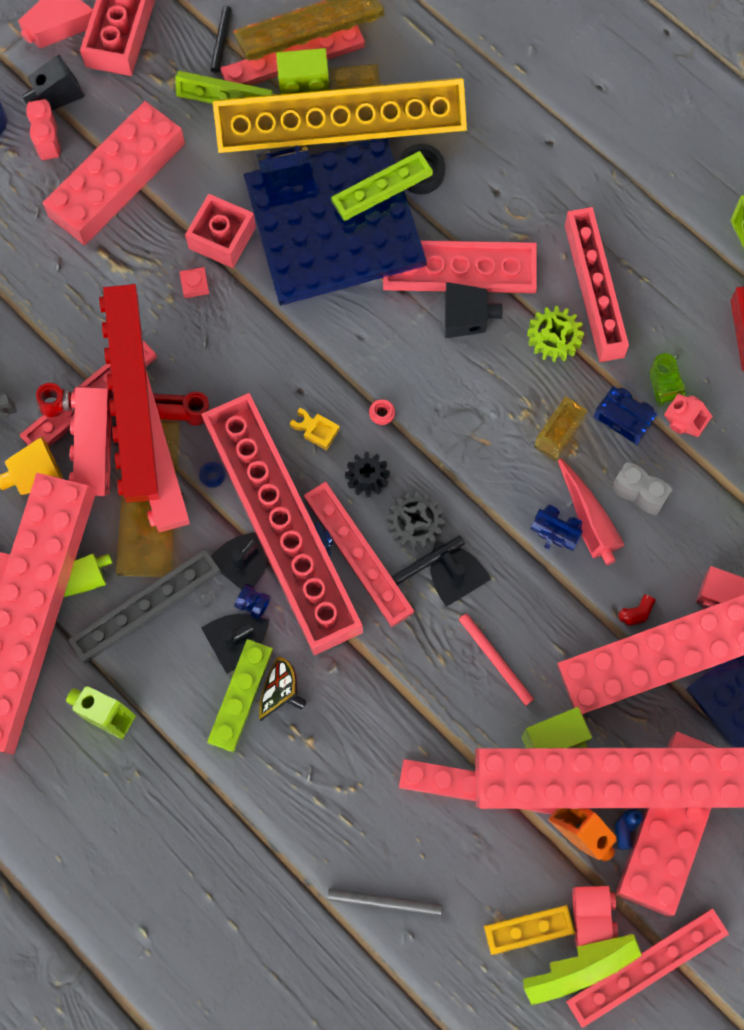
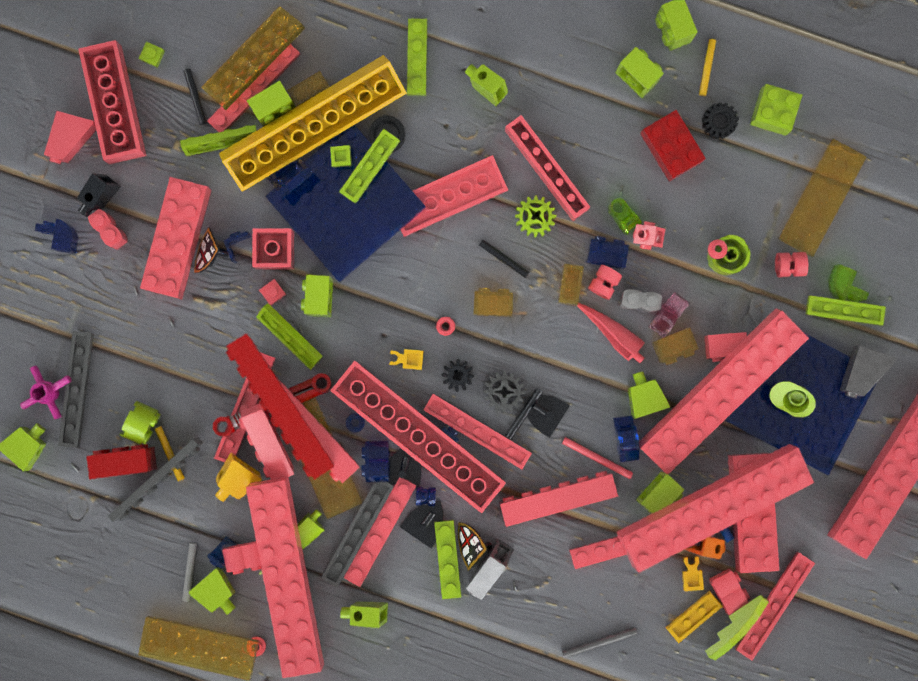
camera: 30 degrees left, 15 degrees up
black torso [445,283,503,338] -> none
clear blue hips [530,504,583,551] -> none
red arm [618,595,656,626] -> none
none -> shield [194,227,230,273]
none -> clear blue bracket [223,231,252,264]
none -> lime plate [256,303,323,370]
none -> lime brick [301,275,333,317]
none -> lime plate [330,145,352,167]
none -> coral plate [344,477,417,587]
none -> clear blue brick [361,441,389,482]
none -> lime plate [407,19,427,96]
none -> lime torso [465,64,508,107]
none -> slope [466,539,514,600]
none -> clear yellow brick [474,288,513,317]
none -> black bar [479,240,530,278]
none -> coral brick [500,471,618,527]
none -> coral wheel [588,264,623,300]
none -> clear blue brick [613,416,640,462]
none -> lime torso [628,371,670,419]
none -> clear pink brick [648,291,690,338]
none -> clear yellow brick [651,328,699,365]
none -> yellow plate [682,556,704,591]

